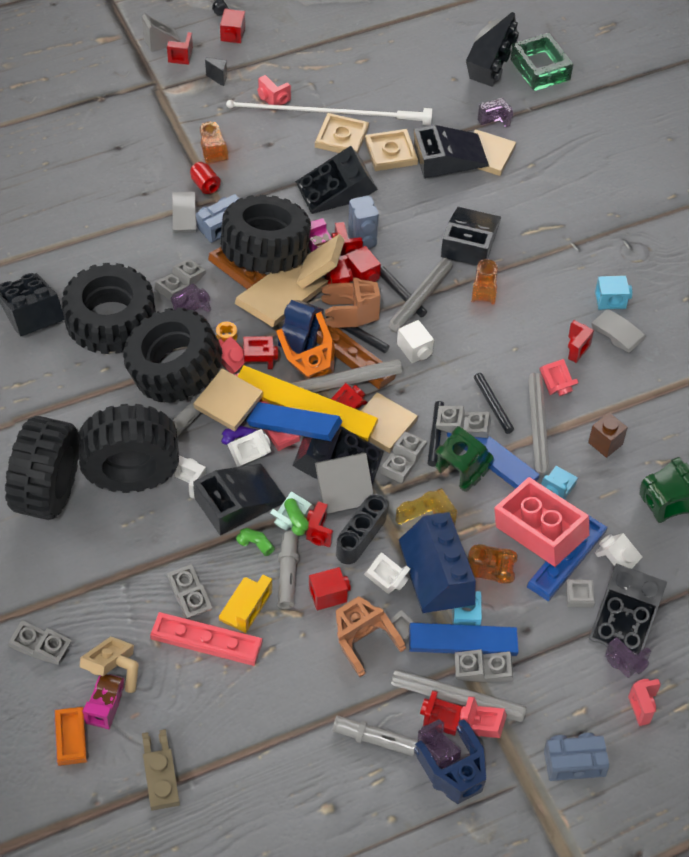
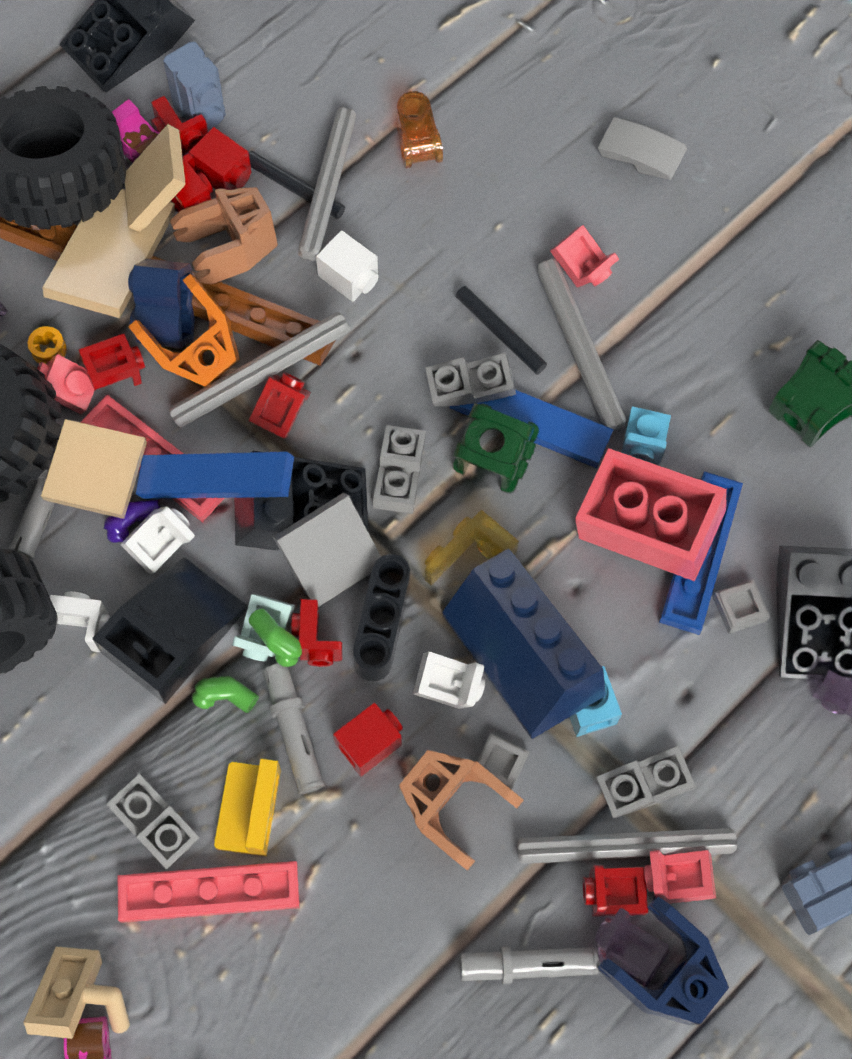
camera: 20 degrees left, 15 degrees up
yellow tile [237,365,378,442] -> none
black bar [326,316,390,353] -> none
tan tile [361,393,418,453] -> none
blue tile [409,623,518,656] -> none
black bar [427,401,444,467] -> none
black slope [441,207,501,268] -> none
clear orange piece [467,544,518,584] -> none
red bracket [568,320,594,363] -> none
reddish brown brick [588,412,628,458] -> none
medium azure brick [595,276,632,310] -> none
white bracket [595,533,642,569] -> none

